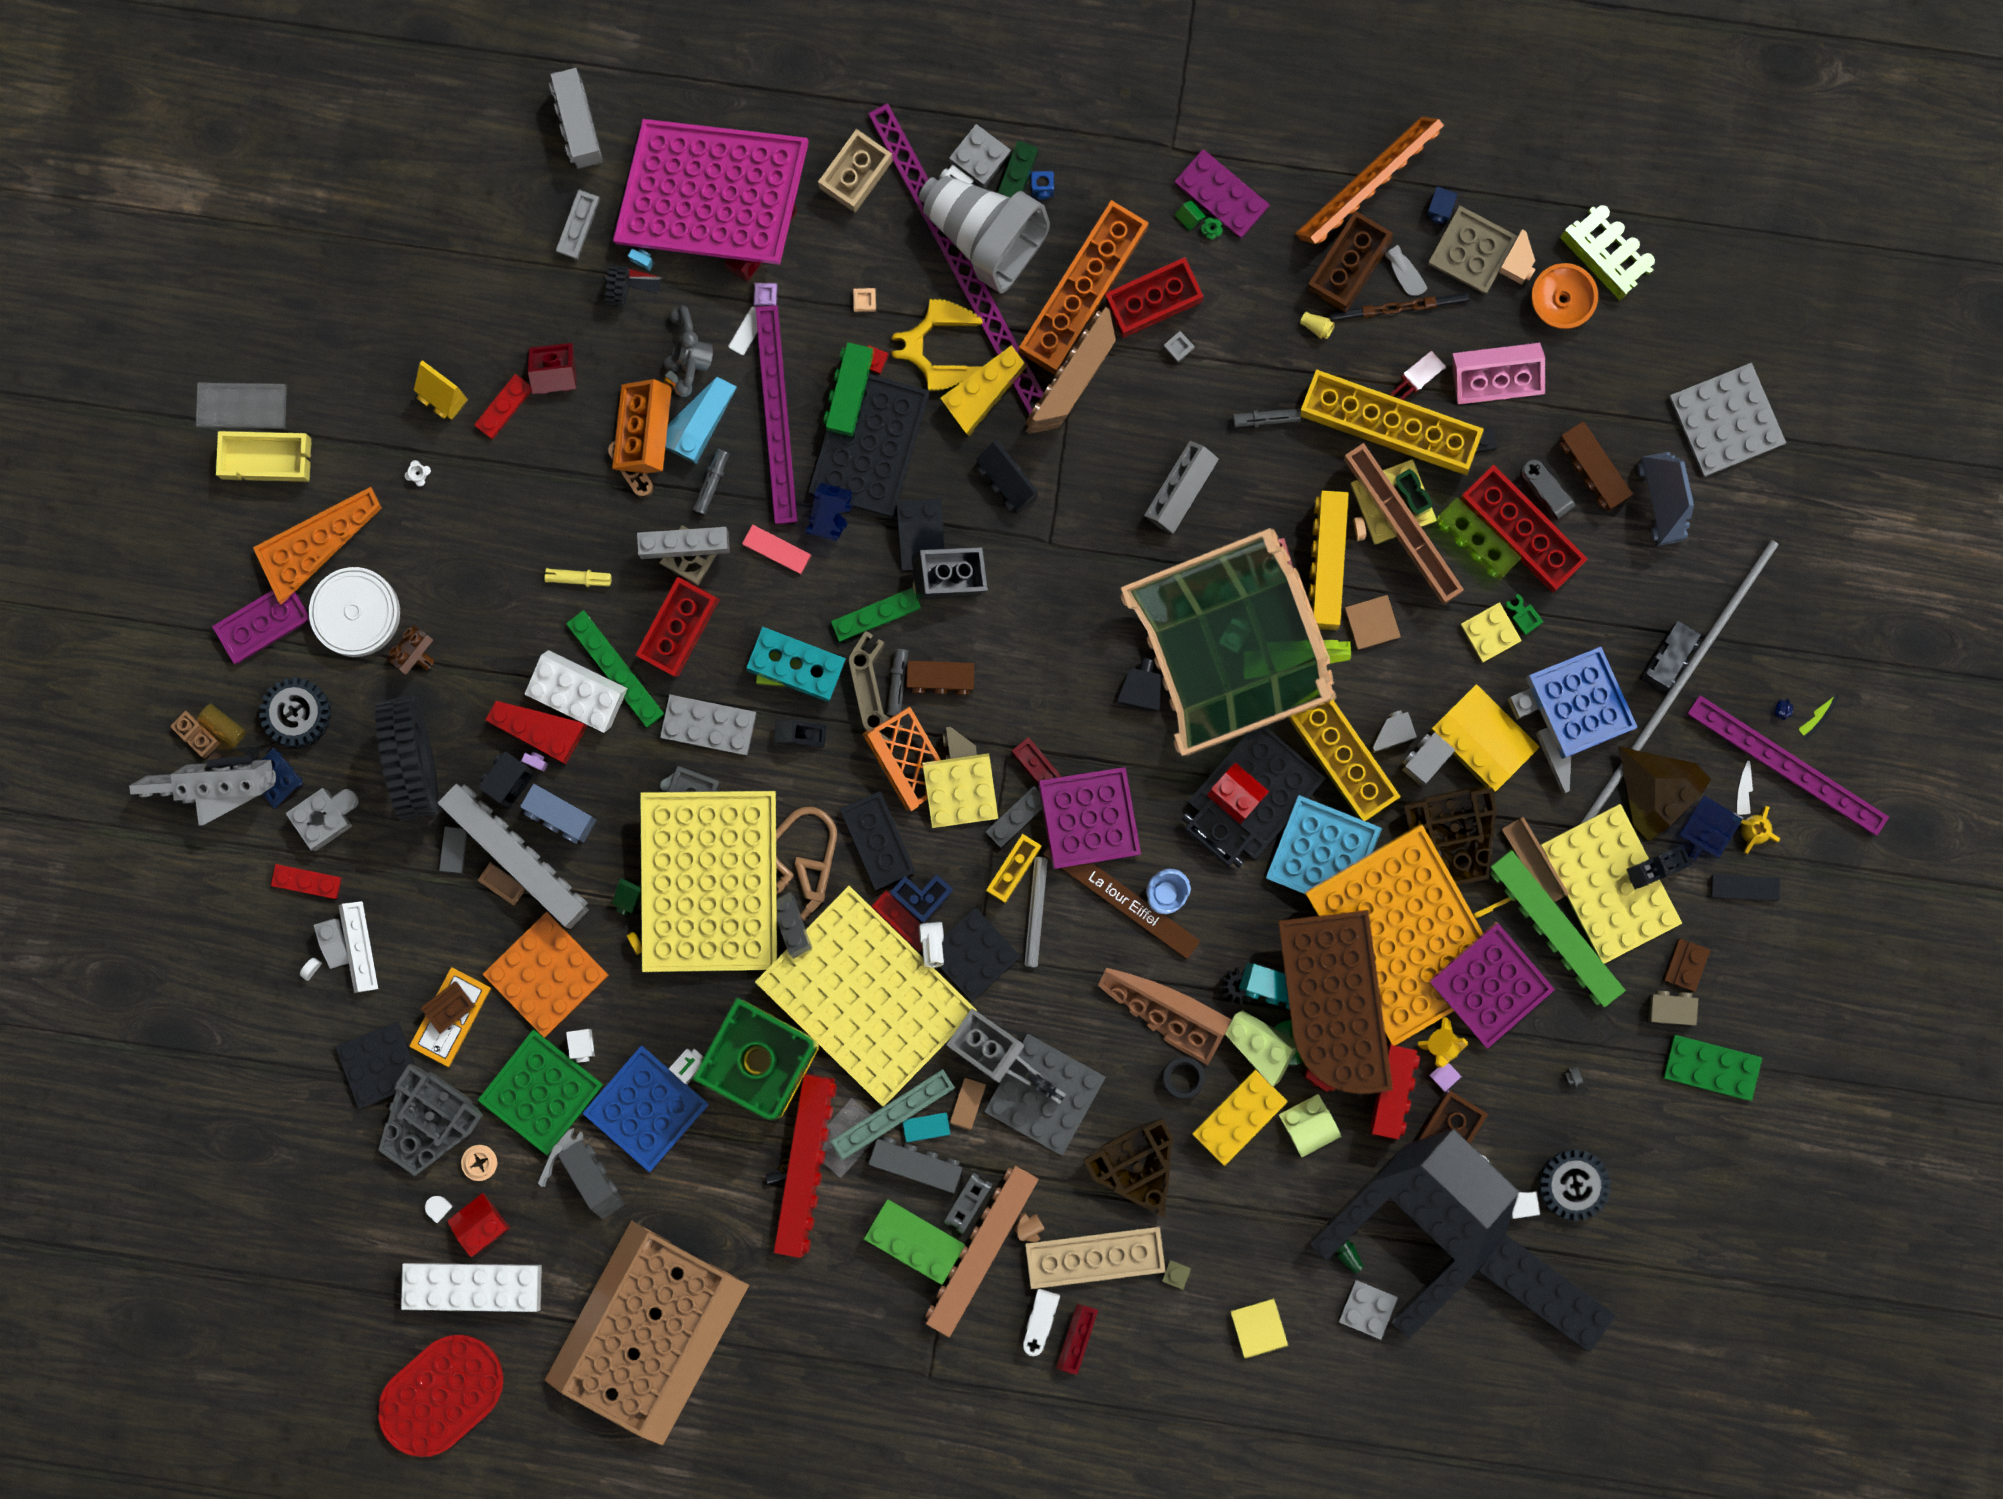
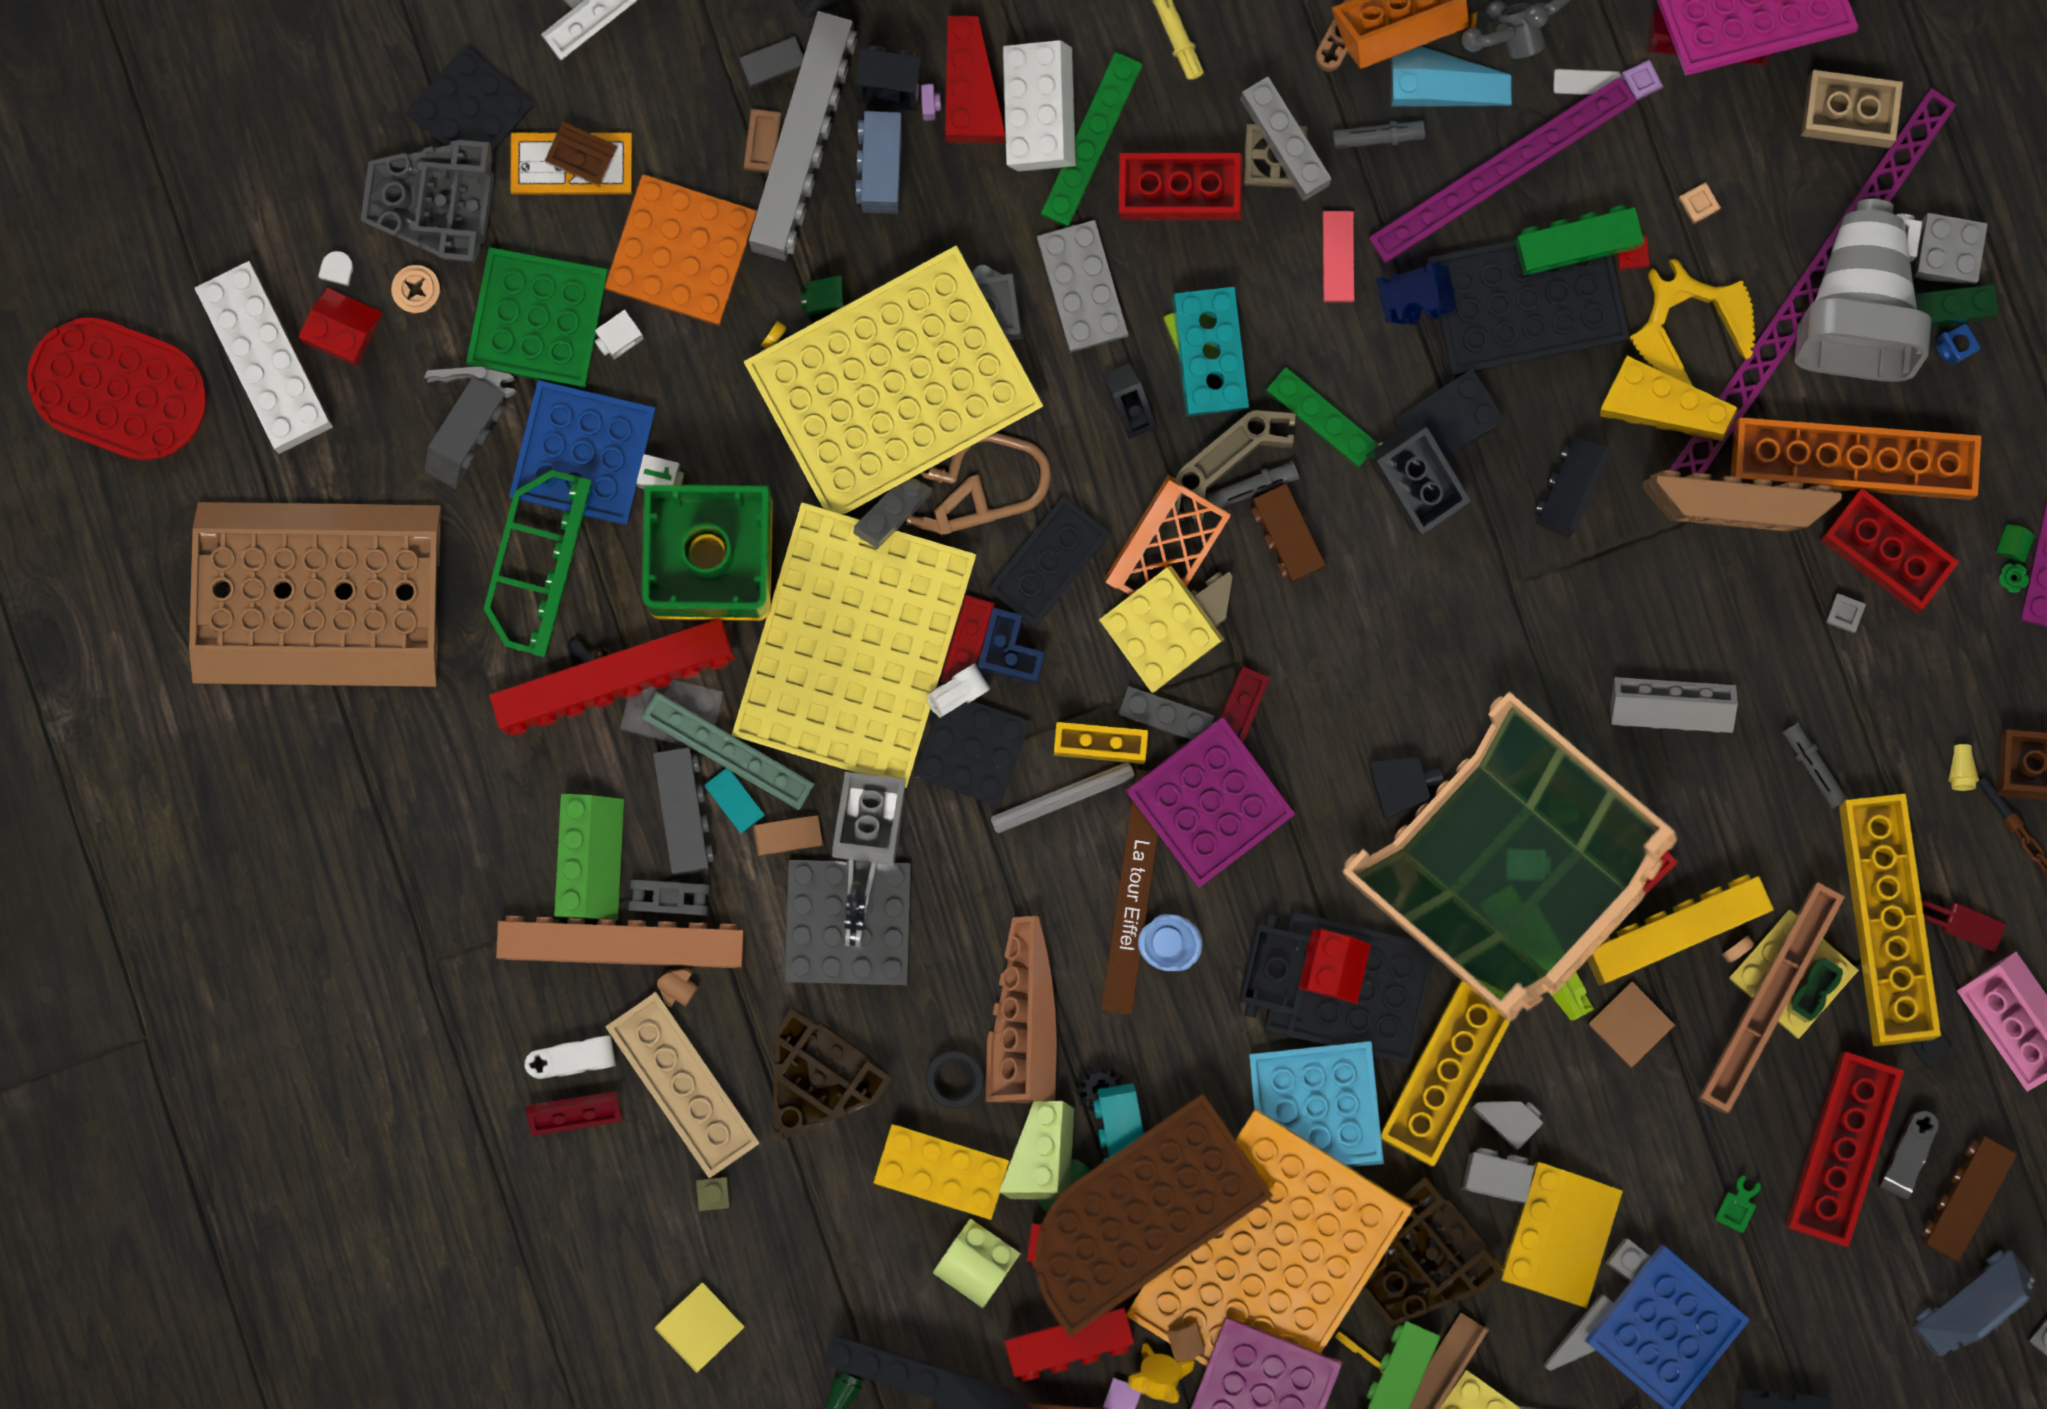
camera: 50 degrees right, 0 degrees up
clear neon green brick [1436,497,1521,580] -> none
light yellow plate [1461,602,1522,663] -> none
none -> green plate [484,470,594,657]
none -> medium nougat slope [1167,1323,1205,1361]

